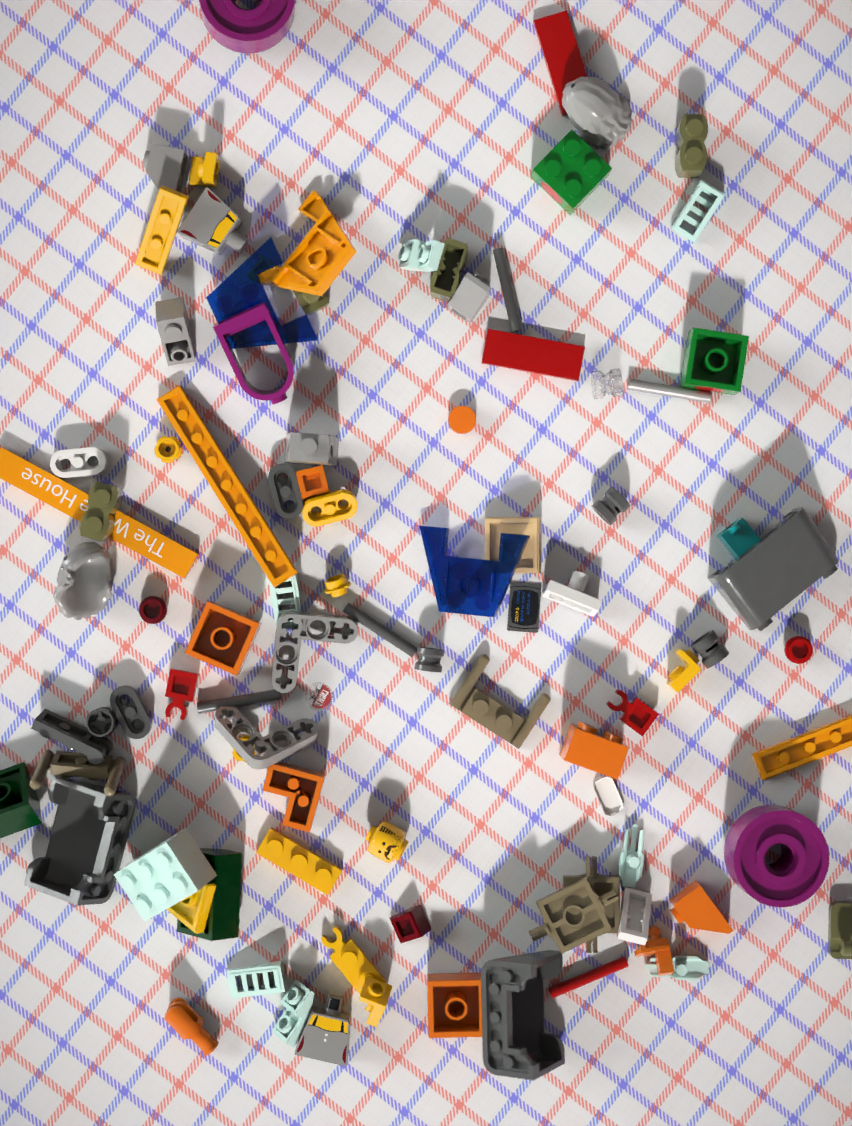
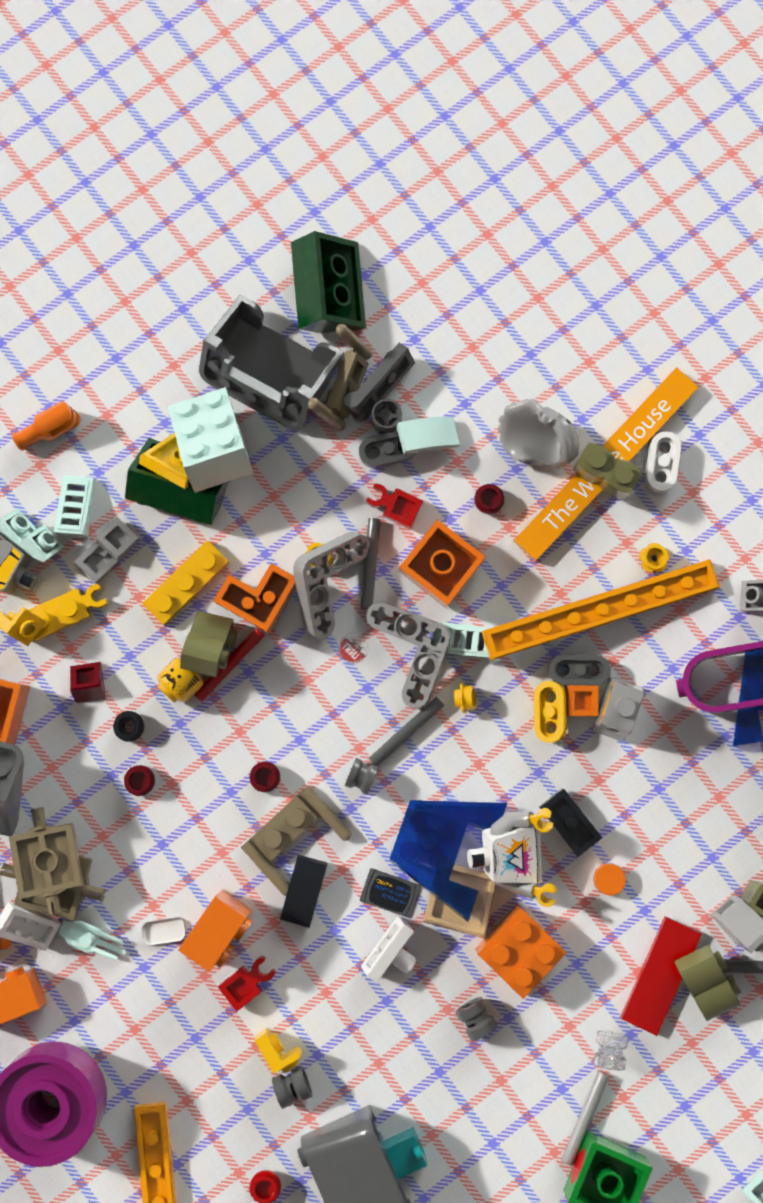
camera: 105 degrees right, 5 degrees down
none -> light grey slope [74,517,139,584]
none -> black plate [113,711,145,742]
none -> dark red plate [124,765,155,796]
none -> olive brick [180,611,238,677]
none -> red bar [194,628,265,702]
none -> dark red plate [249,761,281,792]
none -> black slope [280,854,328,928]
none -> light aqua slope [396,417,460,455]
none -> torso [467,808,557,907]
none -> orange brick [475,904,567,999]
none -> black plate [539,788,602,857]
none -> olive brick [675,945,742,1021]

